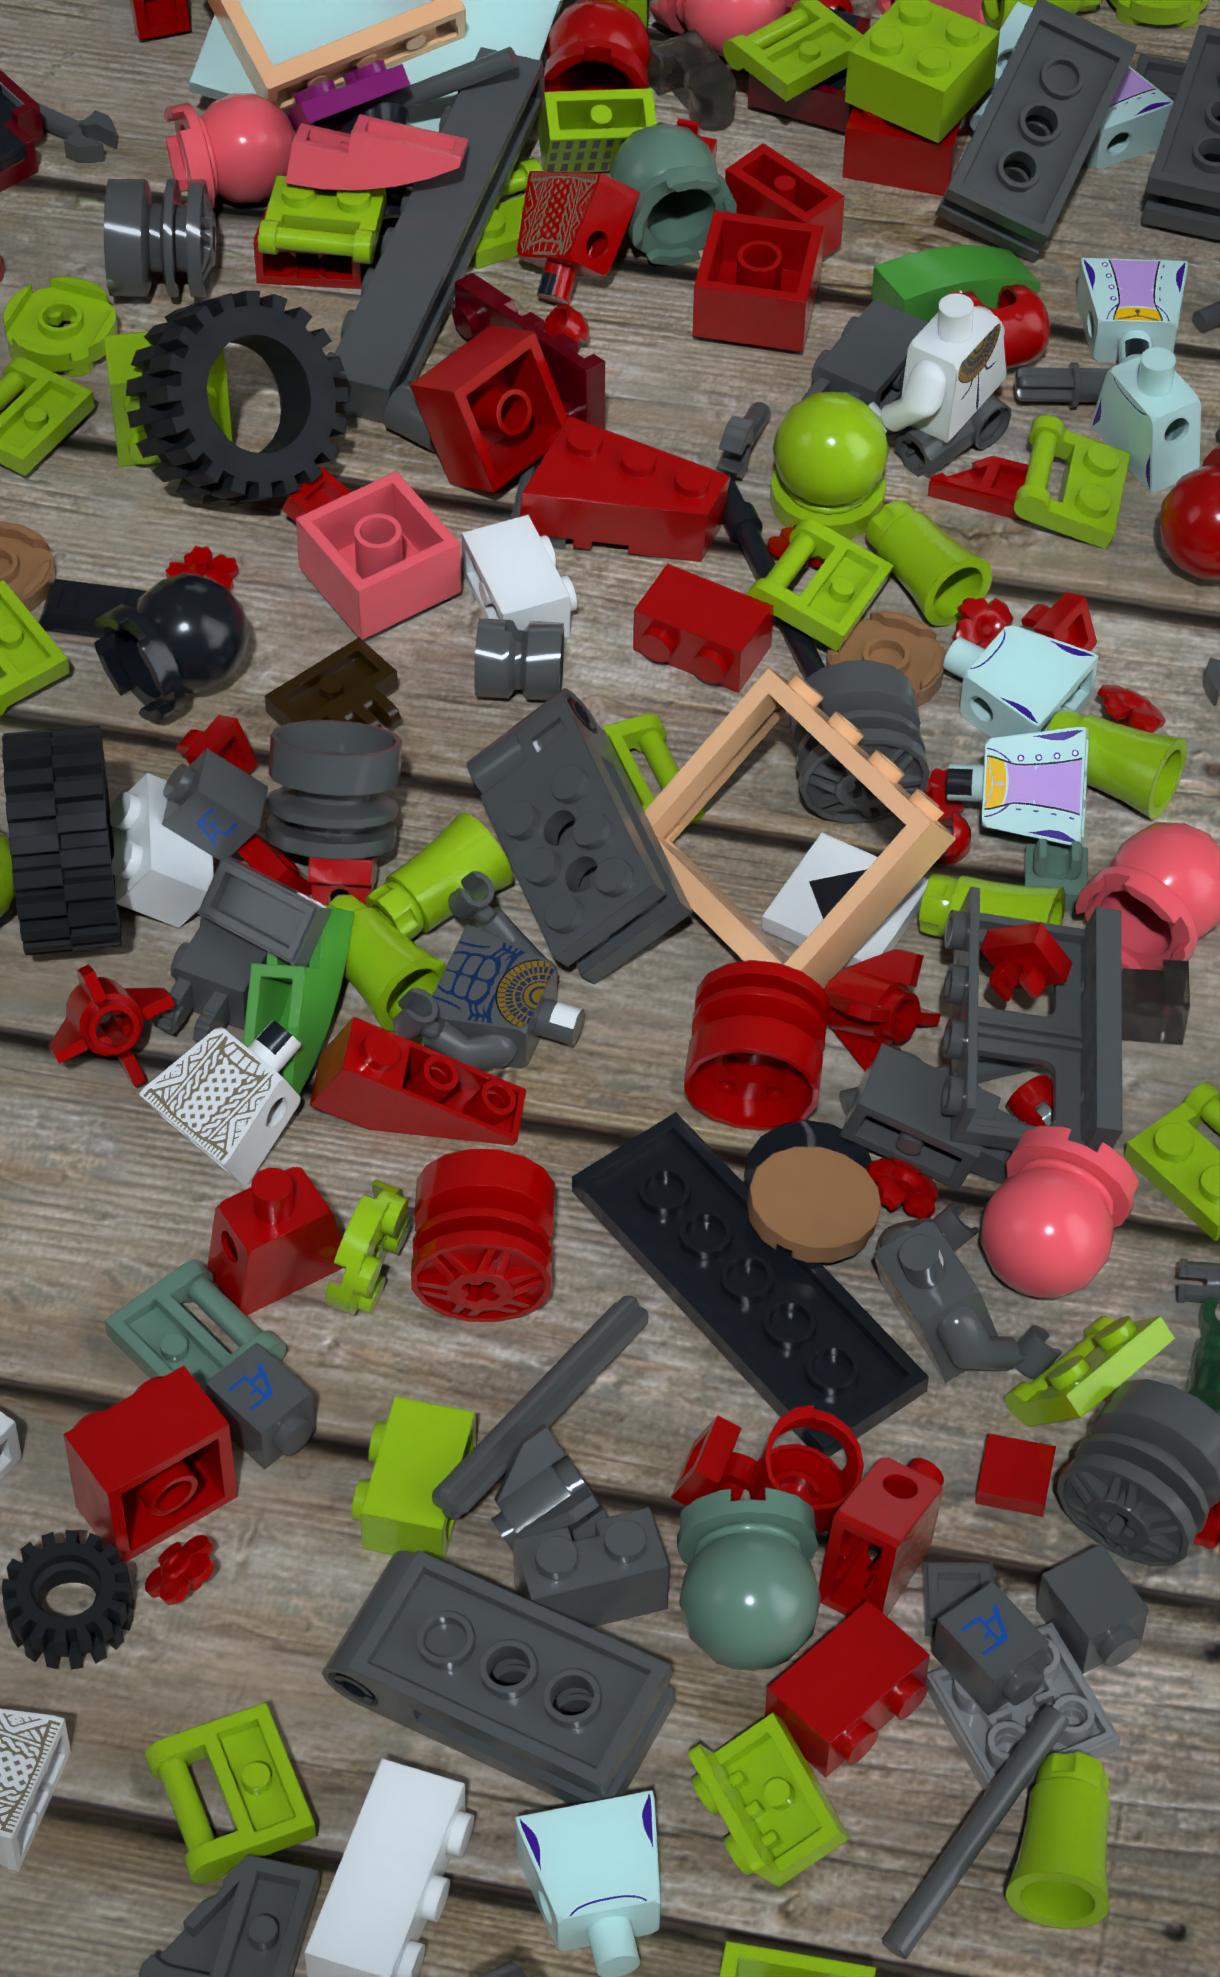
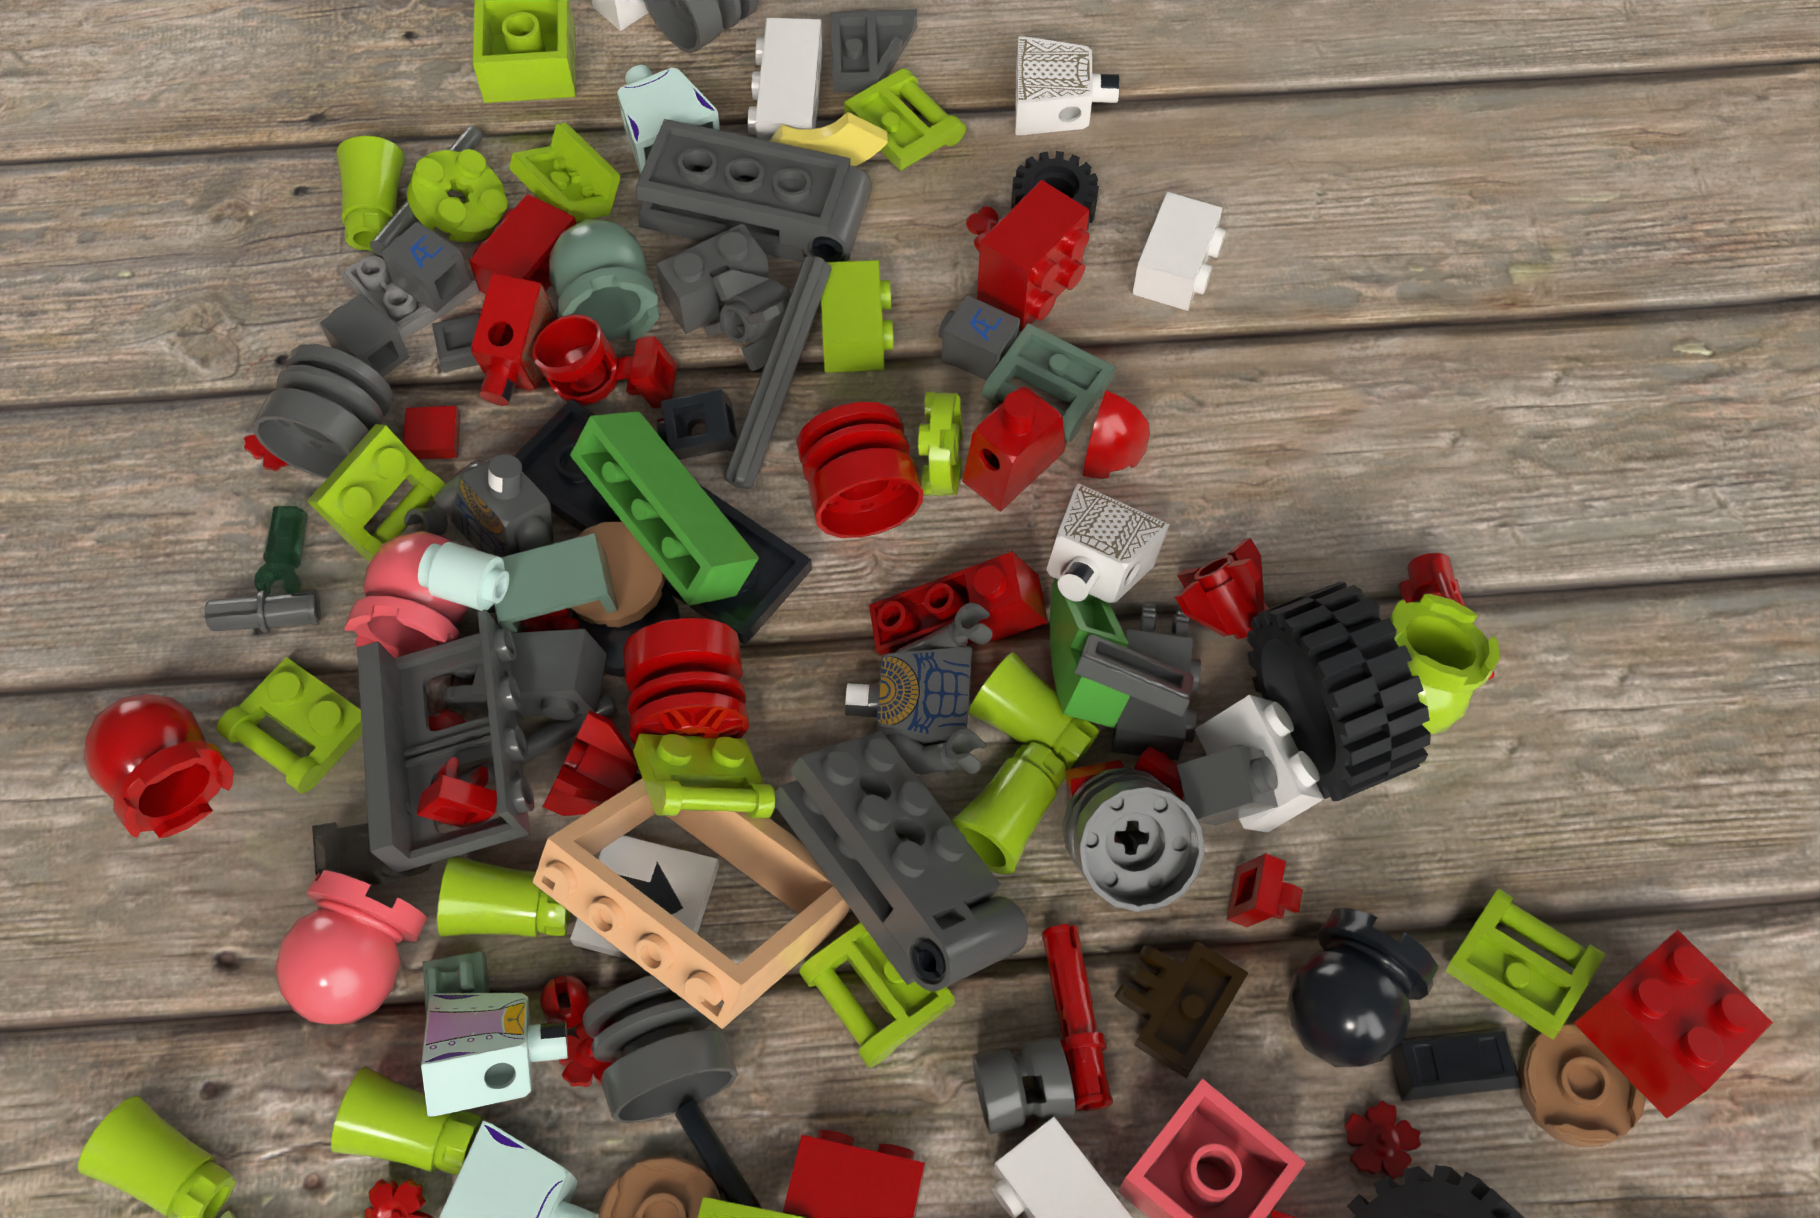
camera: 165 degrees right, 10 degrees up
none -> lime plate [407,149,508,243]
none -> light aqua brick [418,542,509,611]
none -> sand green panel [494,533,618,633]
none -> bright green brick [570,411,759,606]
none -> lime plate [633,734,775,818]
none -> black brick [657,389,738,460]
none -> light yellow tile [769,112,888,167]
none -> red pin [1041,924,1113,1111]
none -> red brick [1083,390,1150,479]

